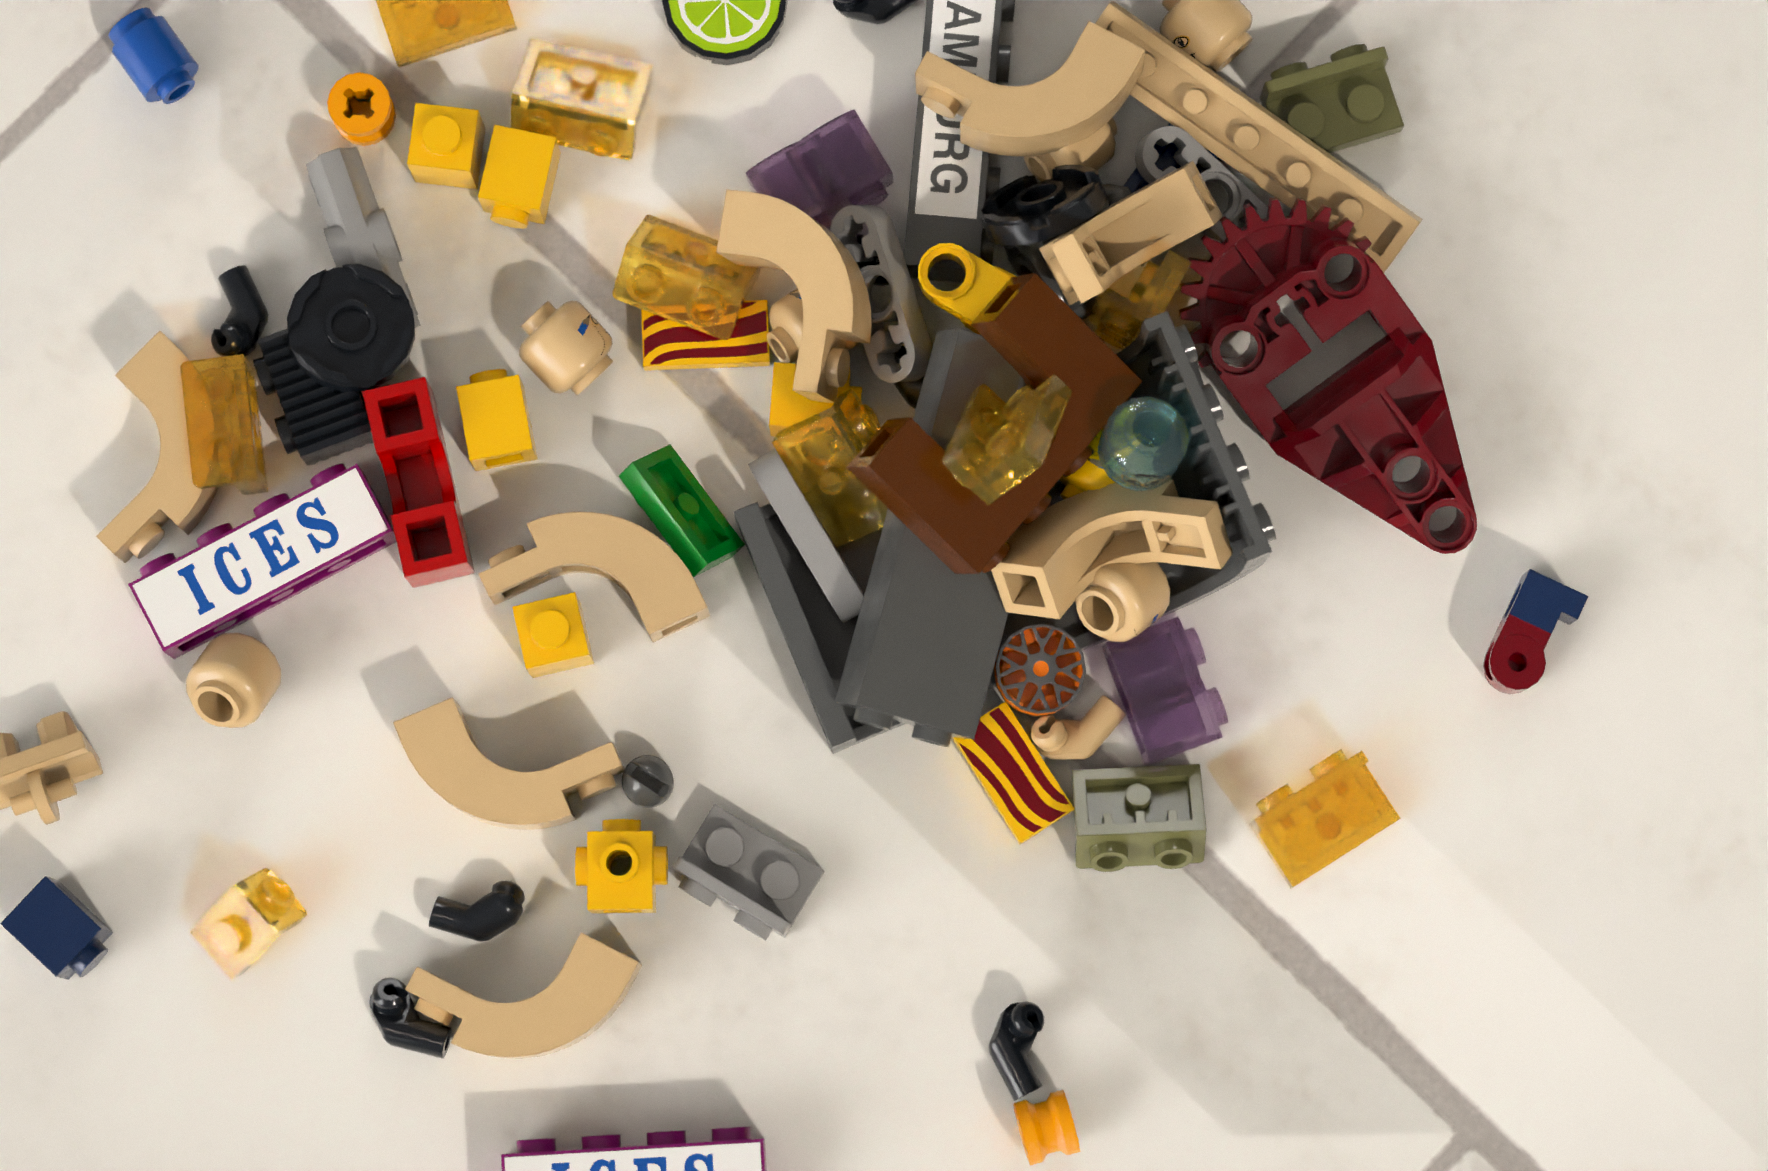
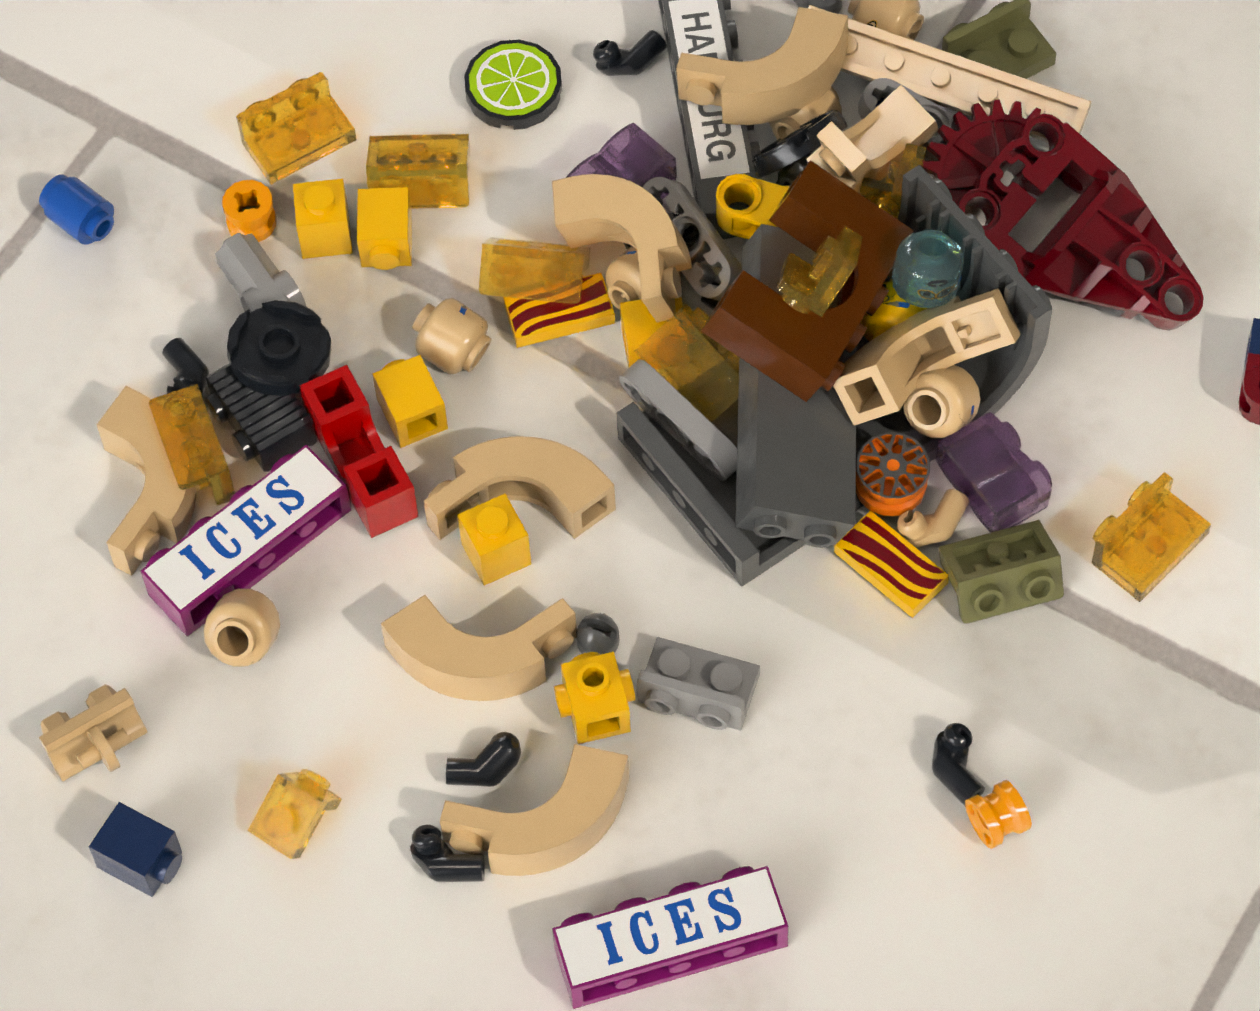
camera: 10 degrees left, 20 degrees down
green plate [619,444,745,577] -> none

